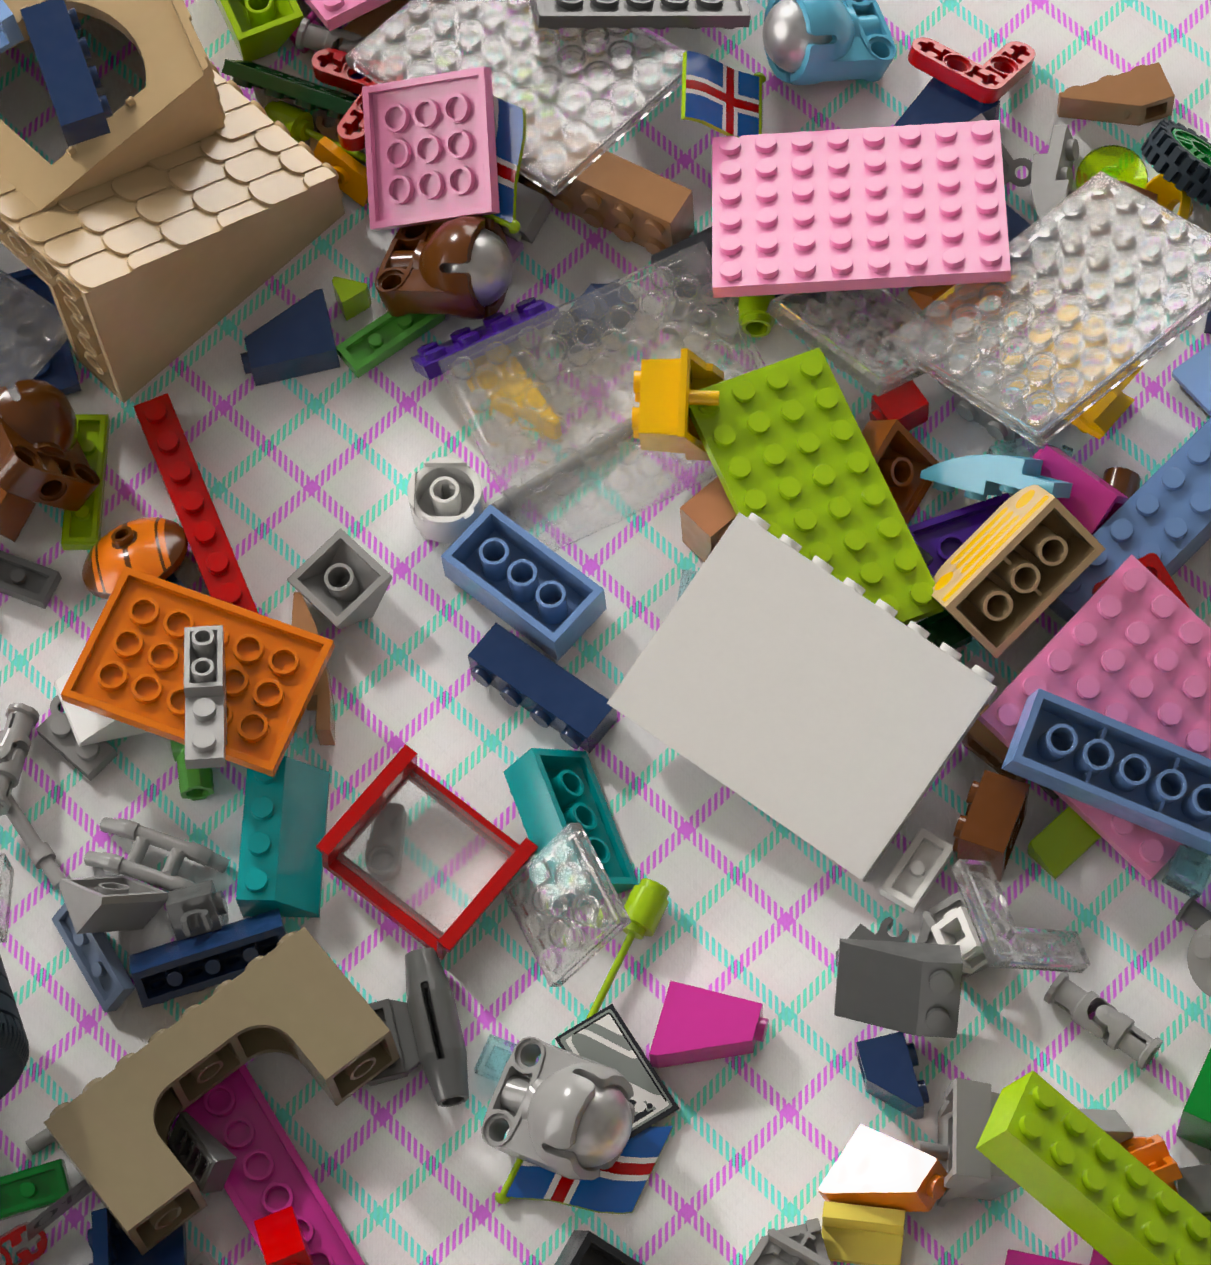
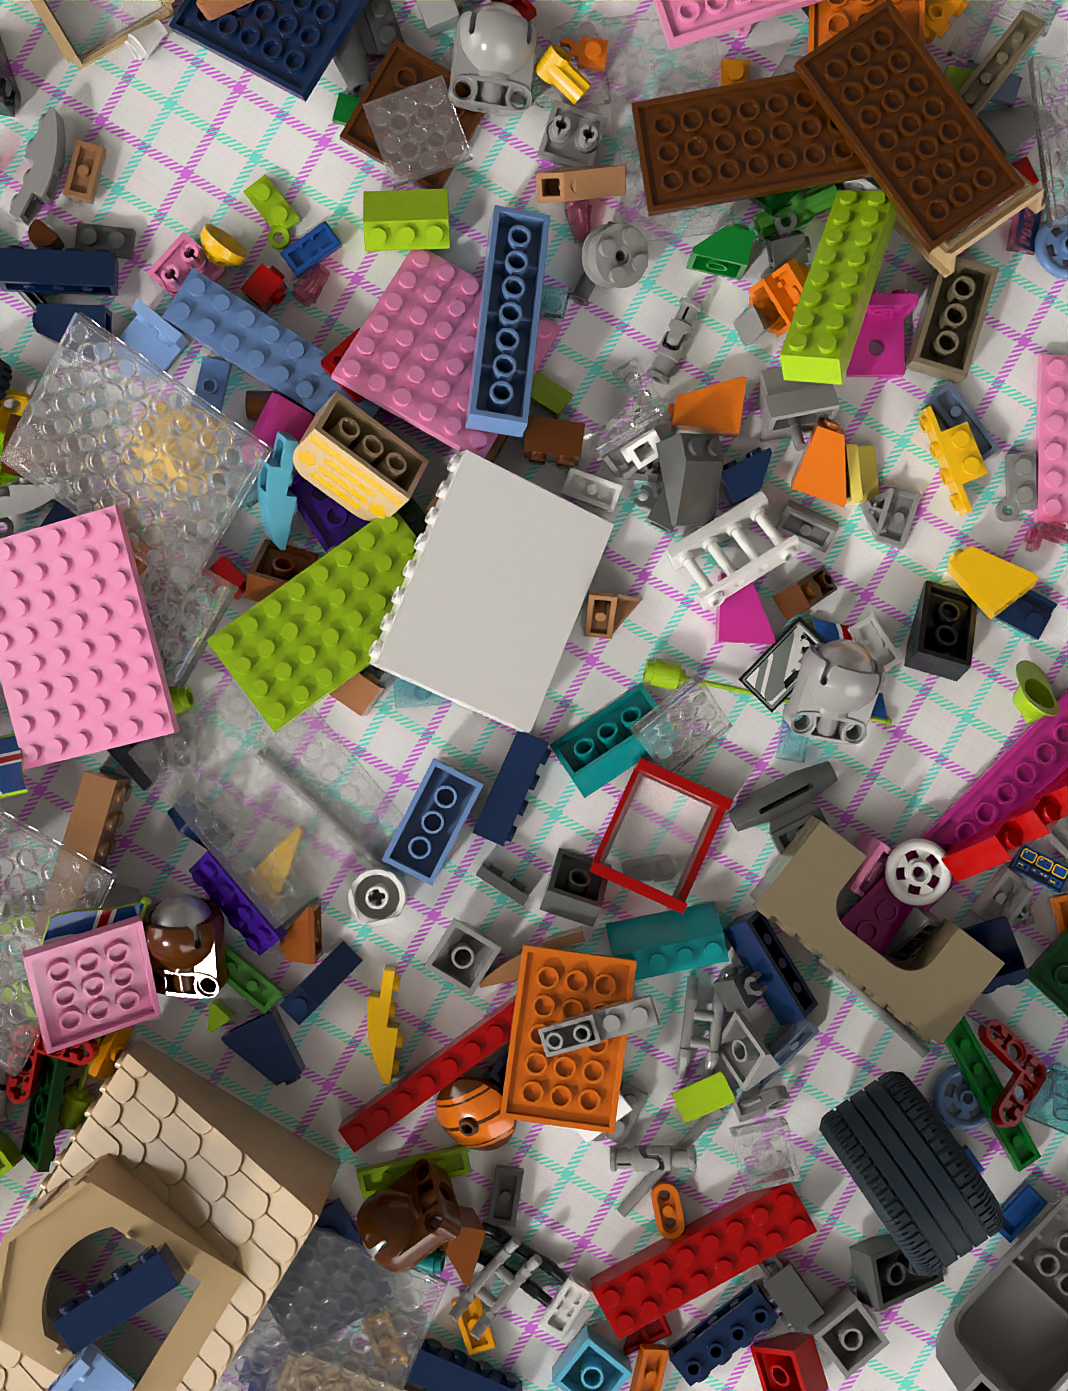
camera: 110 degrees left, 25 degrees up
yellow piece [632,348,724,461] -> none
none -> medium blue plate [192,356,232,416]
none -> dark blue slope [279,940,363,1025]
none -> dark orange slope [280,899,323,964]
none -> yellow slope [367,965,404,1085]
none -> dark grey plate [476,863,529,906]
none -> dark grey slope [539,848,612,927]
none -> medium nougat slope [584,591,642,639]
none -> orange slope [666,376,747,438]
none -> white fence [666,491,801,611]
none -> lime slope [672,1071,737,1123]
none -> light grey piece [733,1086,791,1123]
none -> reddish brown slope [772,565,837,621]
none -> light grey slope [776,500,839,553]
none -> bright pink slope [845,831,892,898]
none -> white plate [847,613,903,672]
none -> white plate [885,839,952,906]

